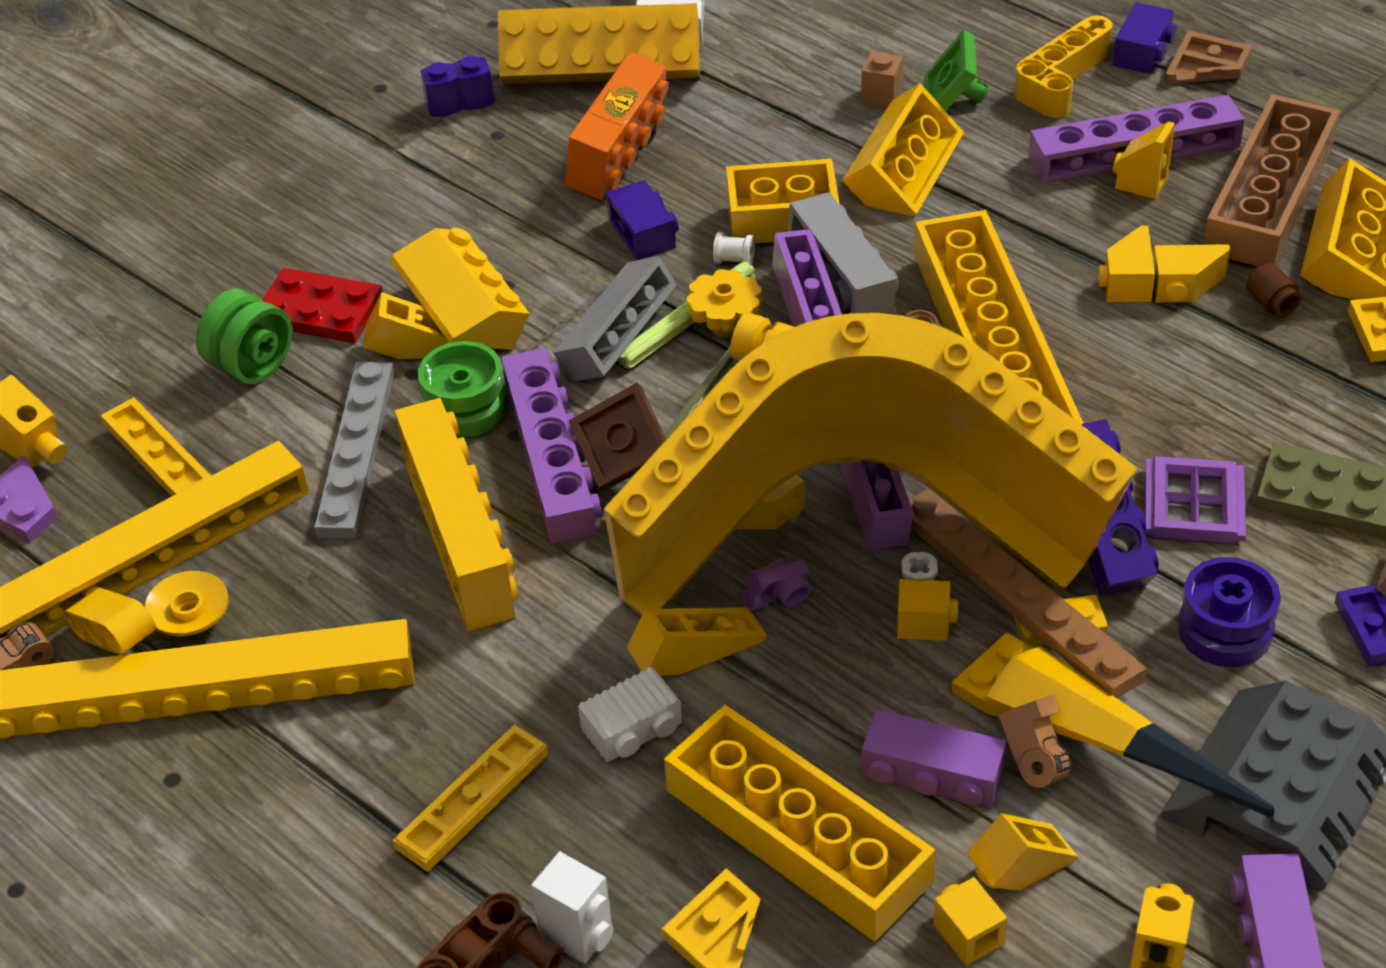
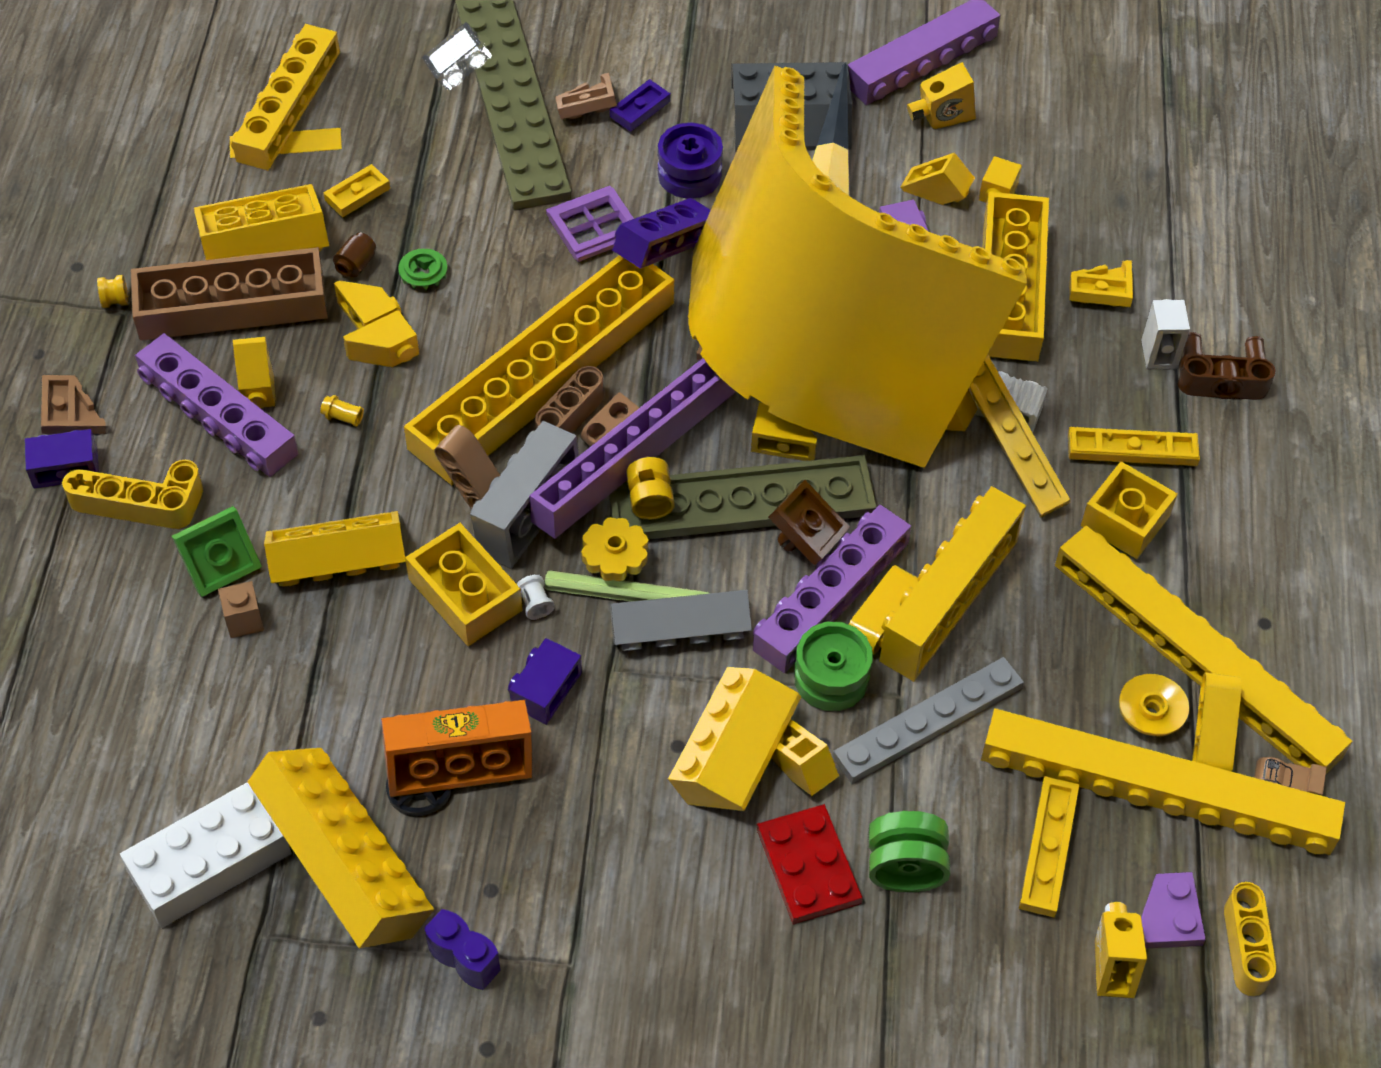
camera: 130 degrees left, 10 degrees up
medium nougat leg [998,695,1072,788] -> none
none -> yellow wheel [97,275,128,308]
none -> yellow pin [320,395,364,427]
none -> bright green gear [398,249,448,290]
none -> medium nougat beam [434,425,500,509]
none -> yellow beam [848,565,919,654]
none -> yellow plate [969,355,1070,517]
none -> yellow brick [1081,461,1178,559]

